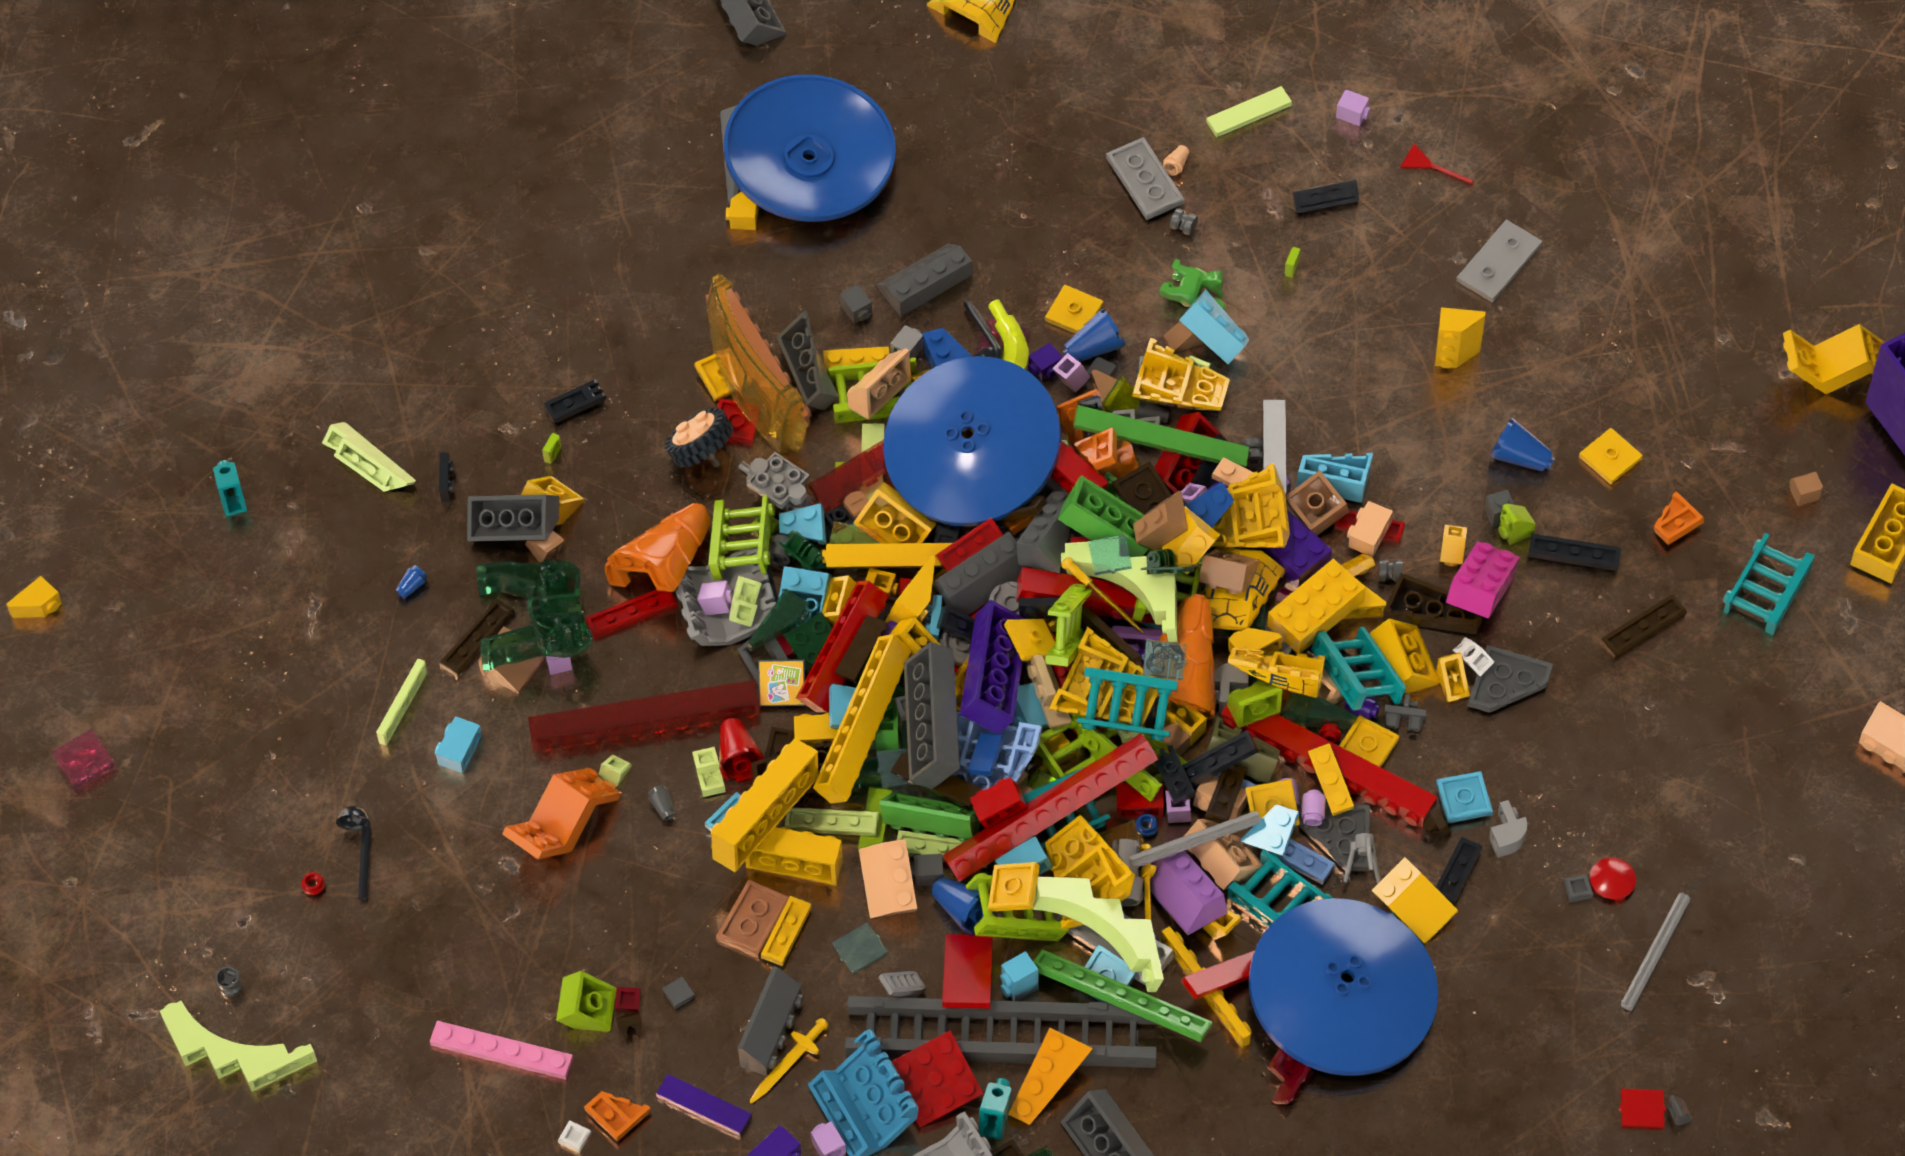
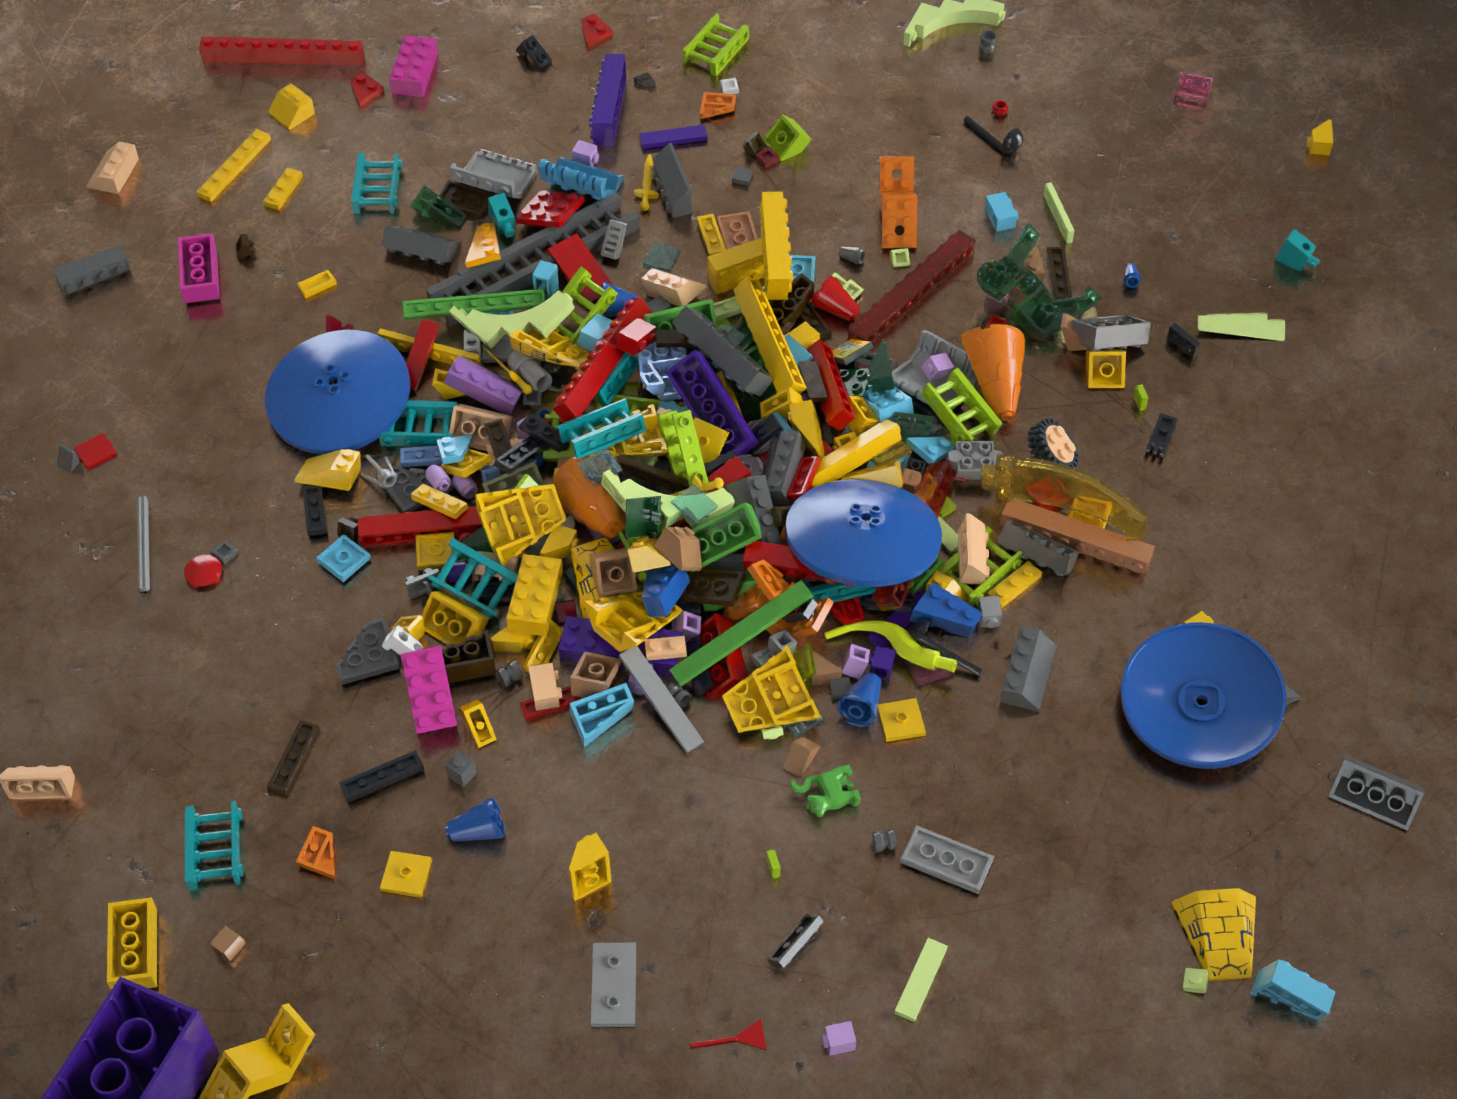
camera: 140 degrees right, 5 degrees down
bright pink plate [429,1021,573,1080] -> none
yellowish green slope [729,576,762,627] -> none
dark grey brick [840,284,873,324] -> none
blue tile [968,733,1004,776] -> none
yellow plate [988,862,1040,912] -> none
light grey axle [1129,811,1261,868] -> none
light nougat cone [1163,145,1189,176] -> none
medium azure wedge [1179,289,1249,364] -> none
light grey brick [1489,800,1527,858] -> none
lime slope [1498,504,1536,546] -> none

